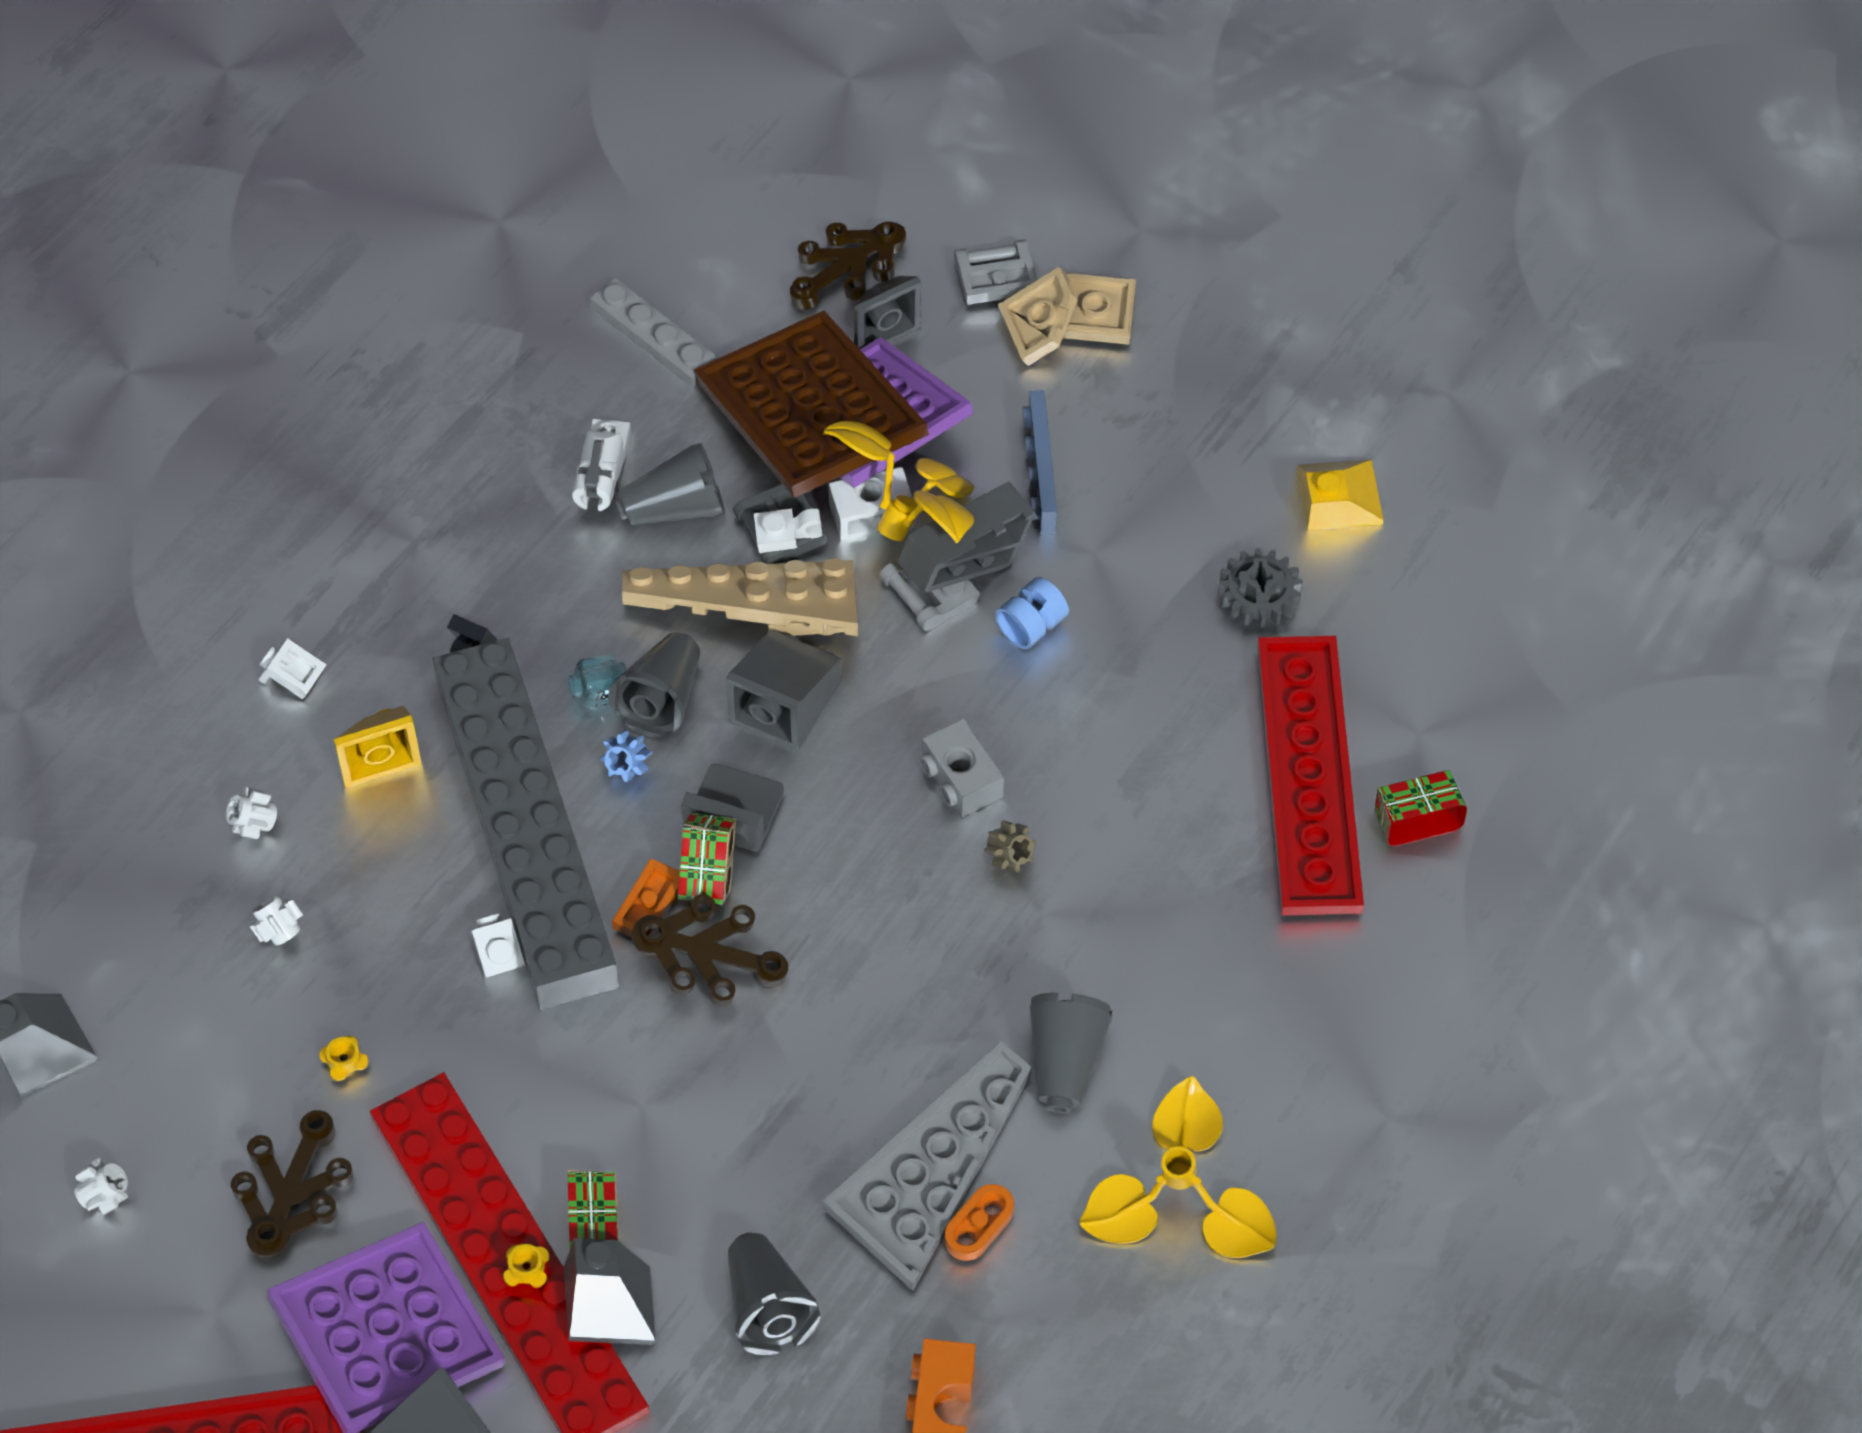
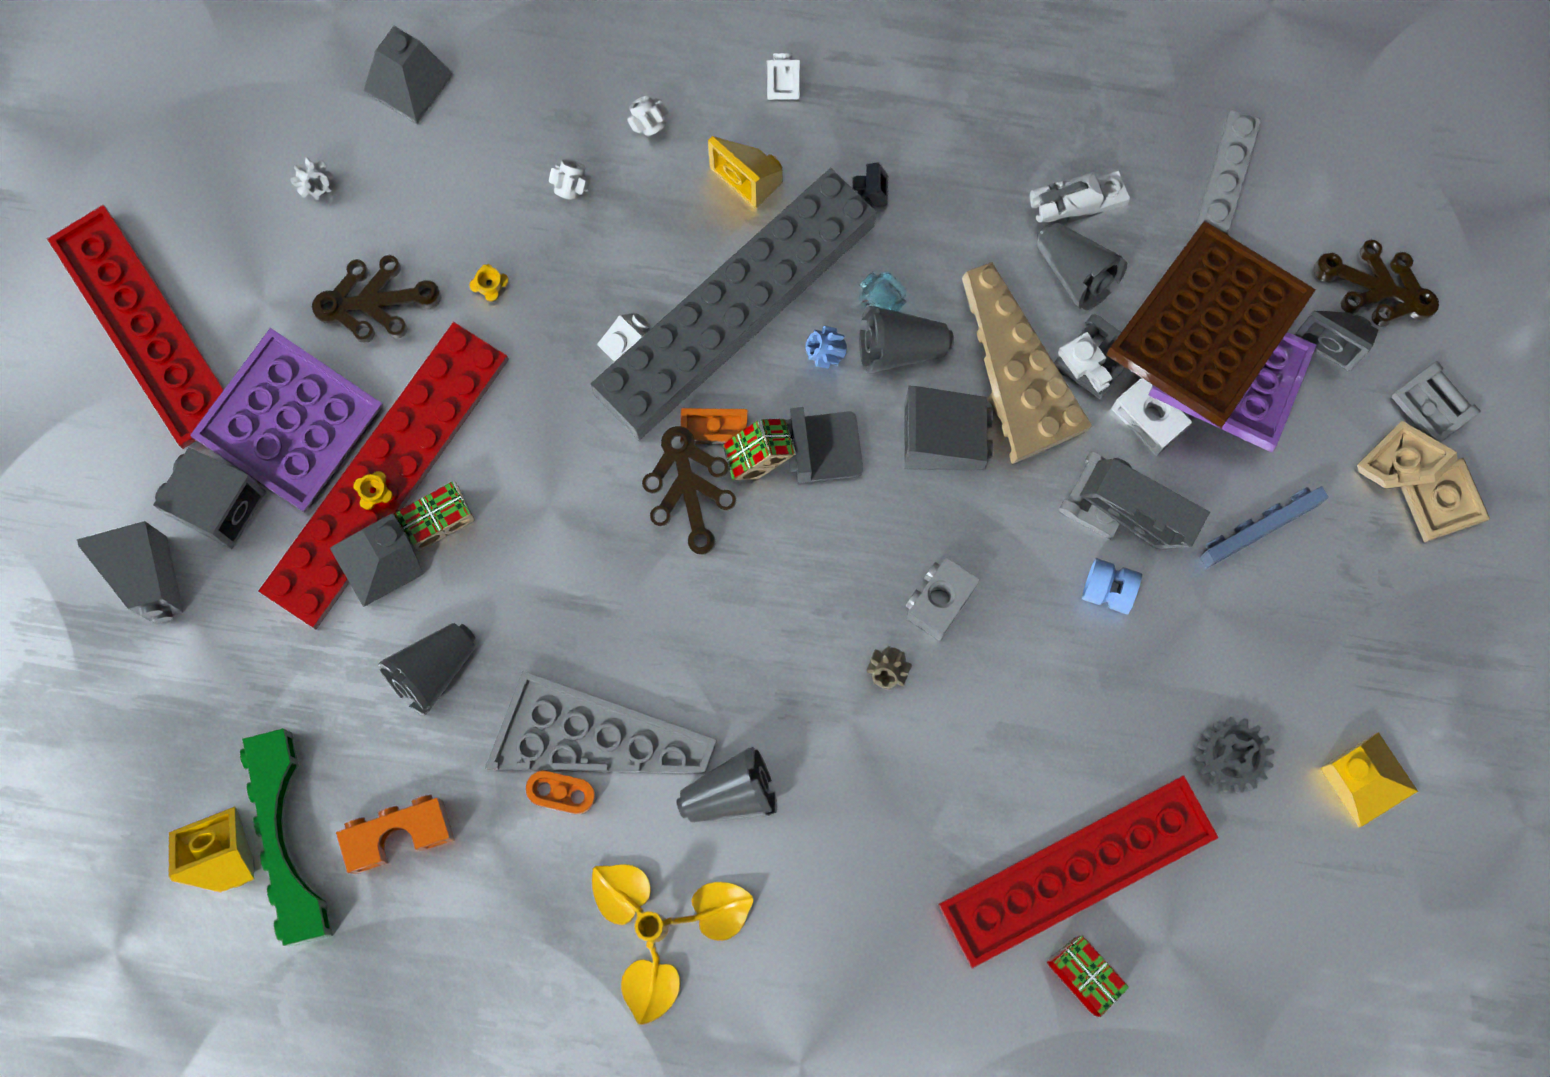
camera: 65 degrees right, 20 degrees up
yellow plant [823,421,975,543] -> none

